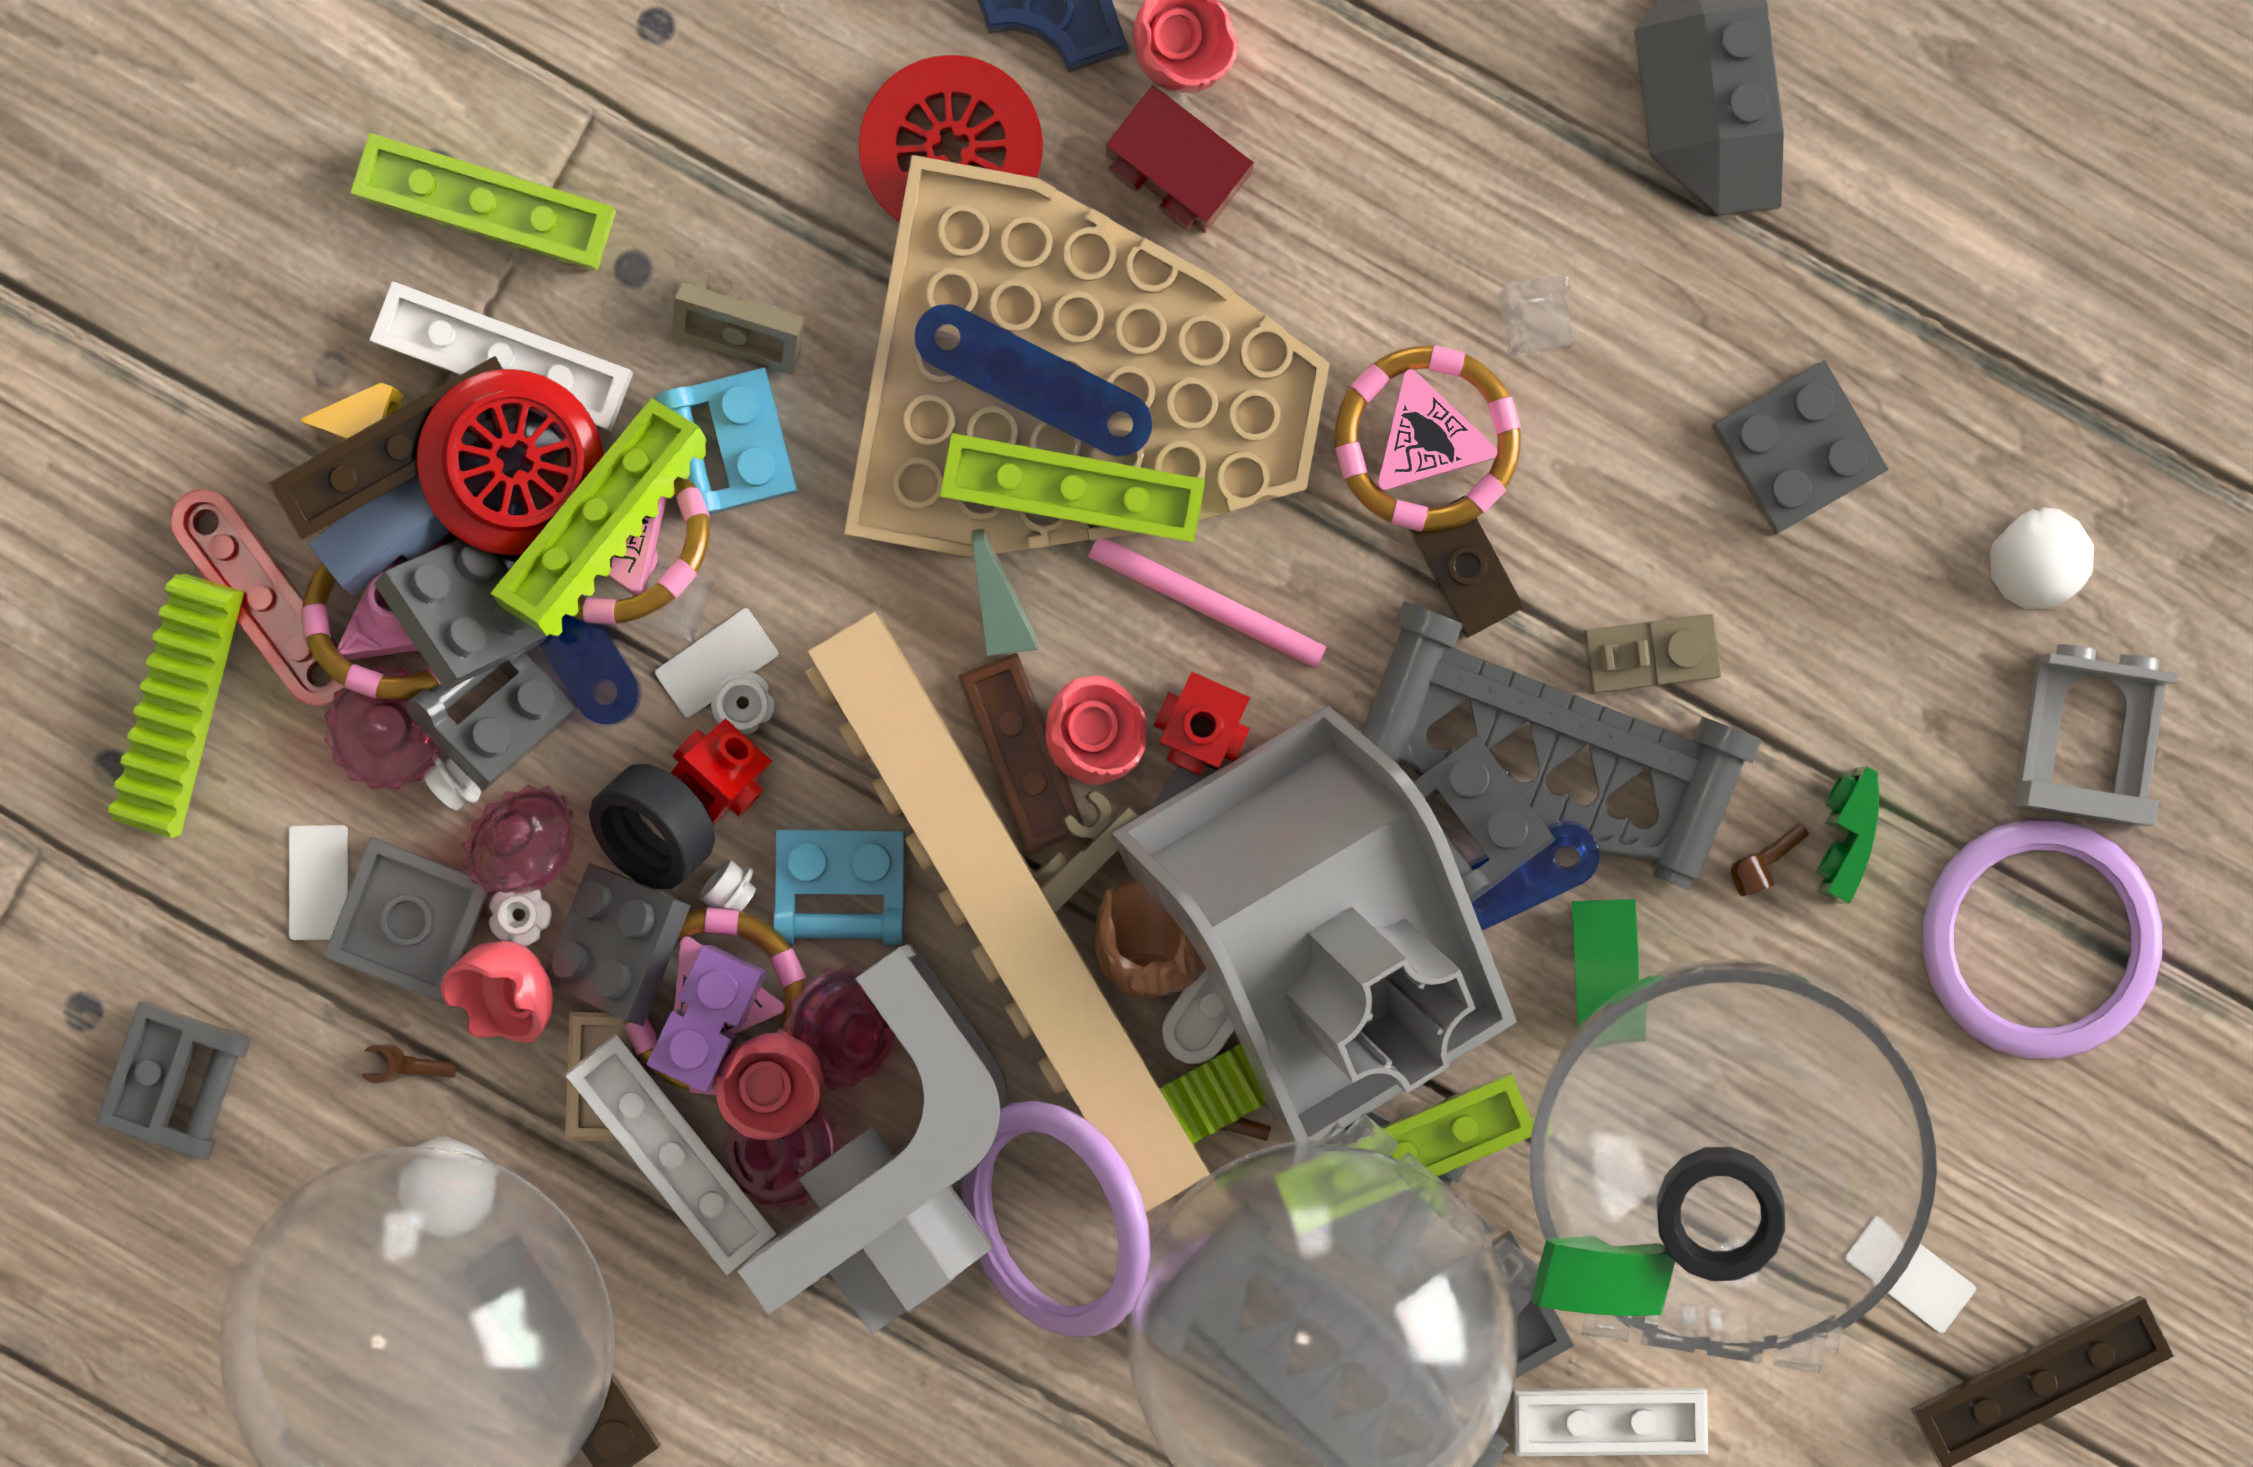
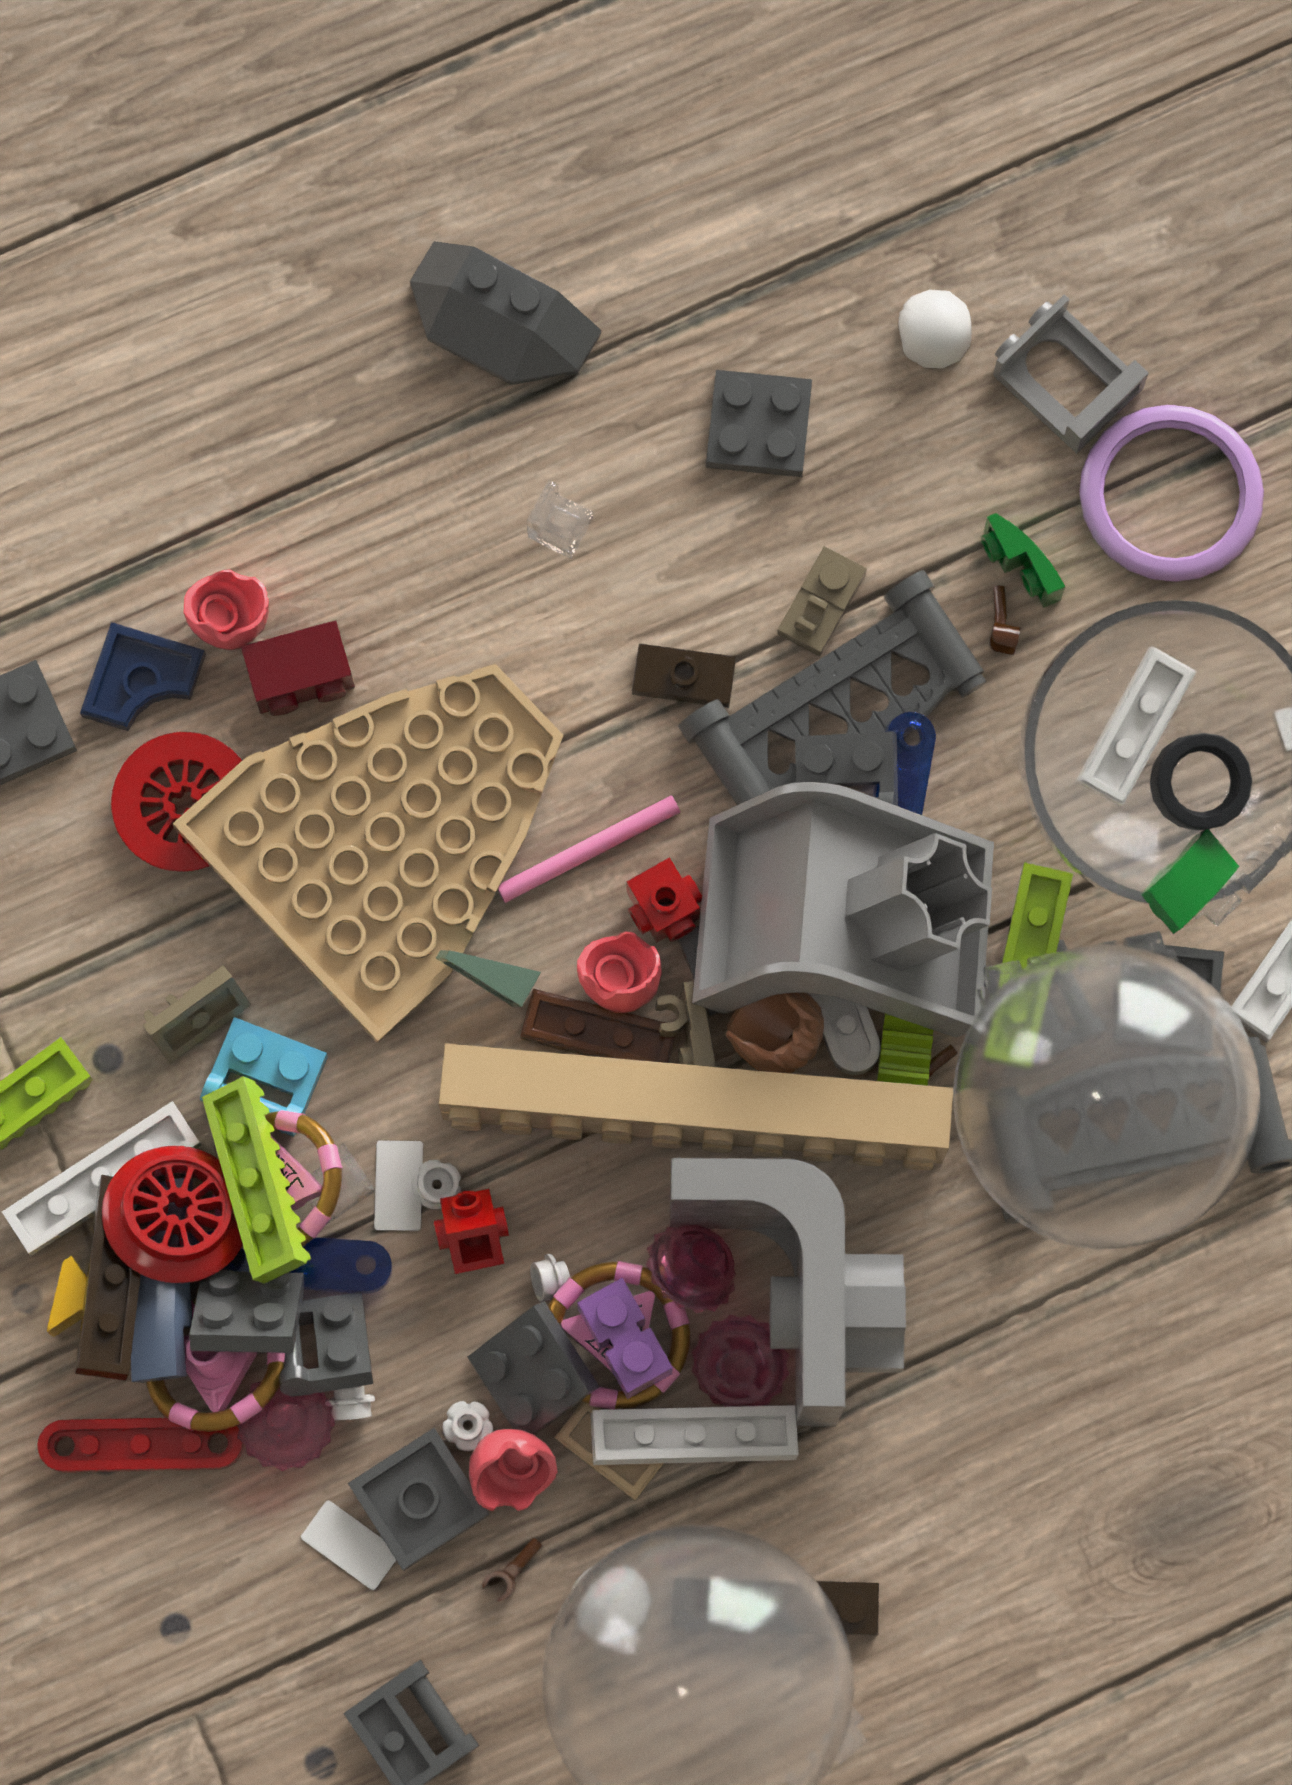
camera: 55 degrees left, 10 degrees down
lime gear [108,574,244,838] -> none
clear pink piece [462,784,573,895] -> none
black tyre [589,764,715,889] -> none
coral hair [715,1033,825,1140] -> none
medium azure plate [774,830,905,946] -> none
clear blue plate [915,304,1152,457] -> none
lime gear [940,433,1206,543] -> none
lavender wedge [960,1101,1151,1337] -> none
piece [1335,345,1521,532] -> none
green slope [1571,899,1642,1039] -> none
none -> white tile [1076,646,1197,806]

